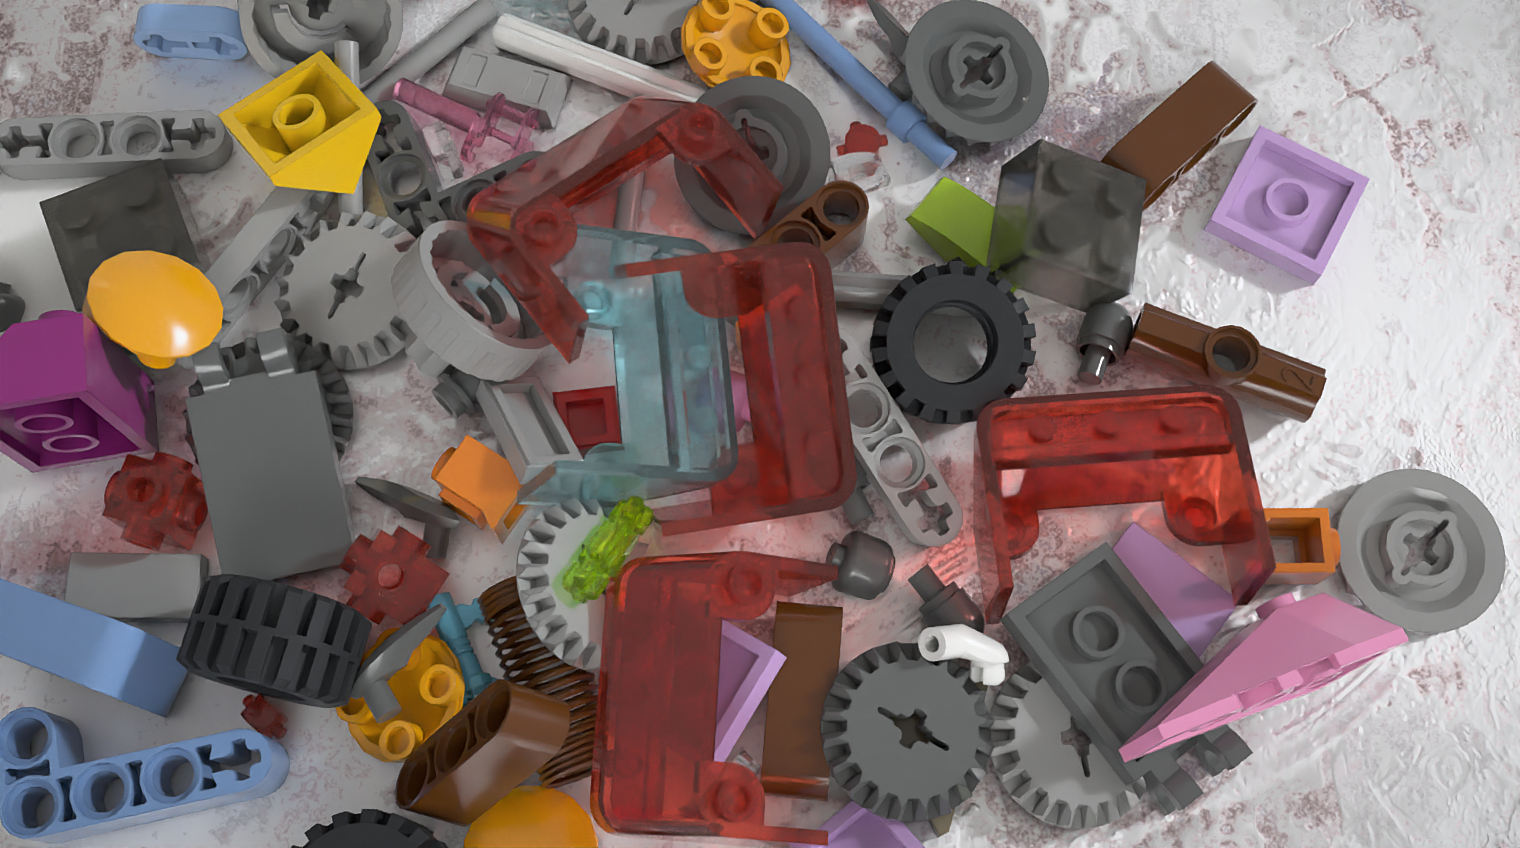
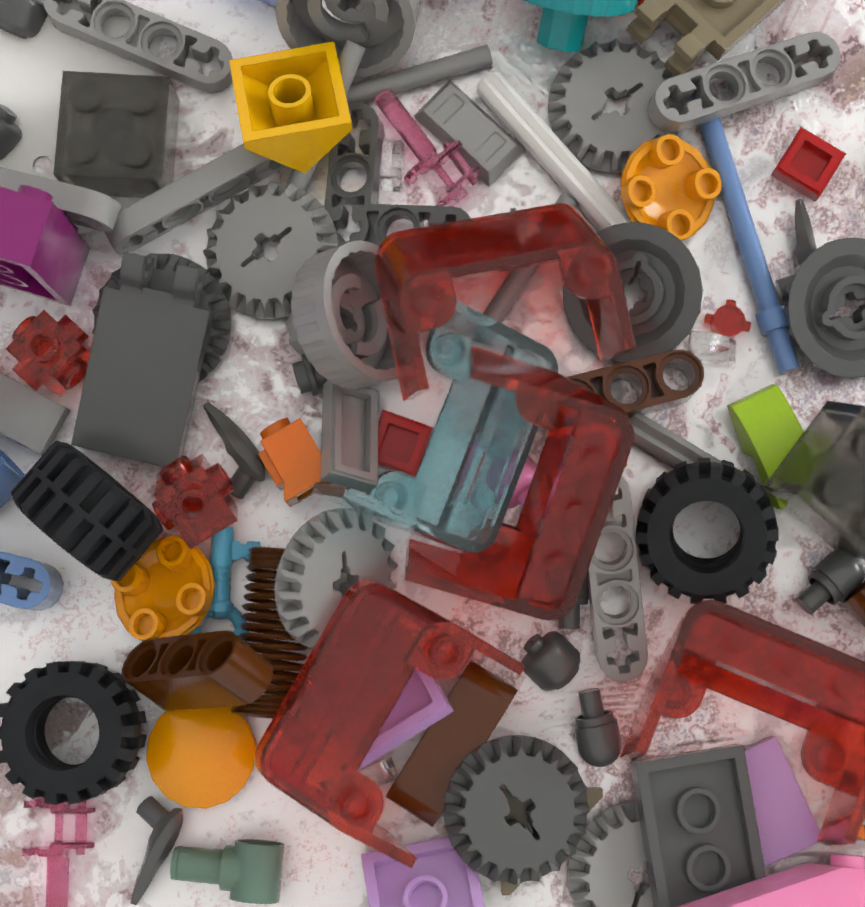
camera: 30 degrees right, 10 degrees up
light orange dish [82,250,223,369] -> none
clear red piece [240,693,289,739] -> none
dark grey bar [351,603,447,723] -> none
clear neon green axle [562,495,654,604] -> none
white arm [918,624,1010,685] -> none

